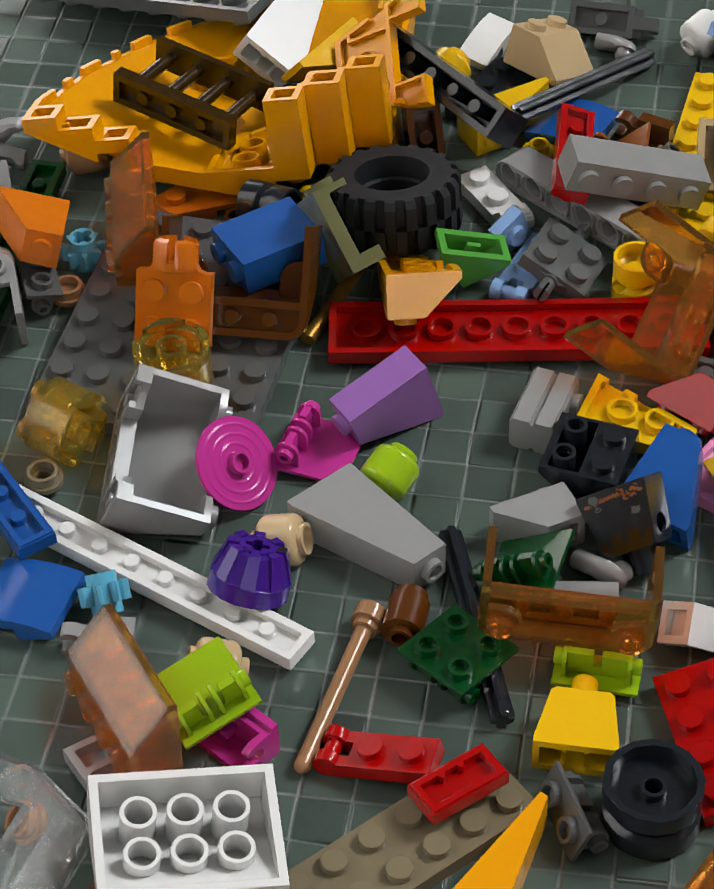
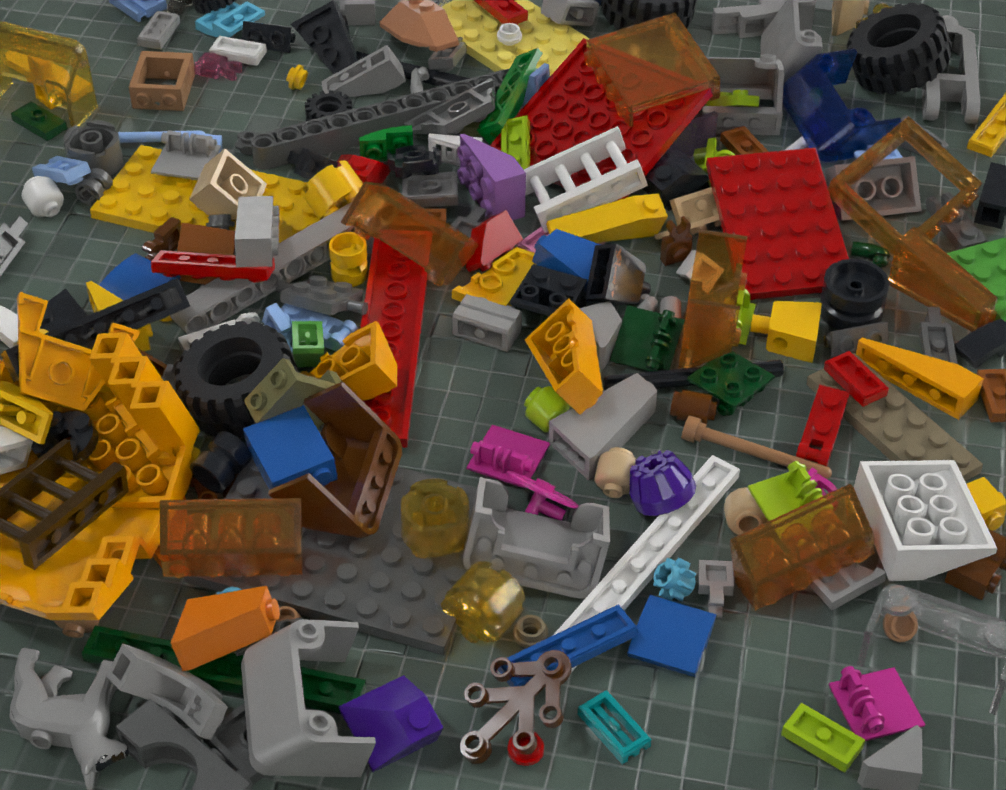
camera: 90 degrees left, 0 degrees up
orange plate [134,235,215,350] -> none
medium lavender slope [329,345,444,445] -> none
tan slope [503,15,593,87] -> none
black axle [510,48,656,120] -> none
light grey arm [594,32,636,60] -> none
none -> light orange wedge [525,298,603,415]

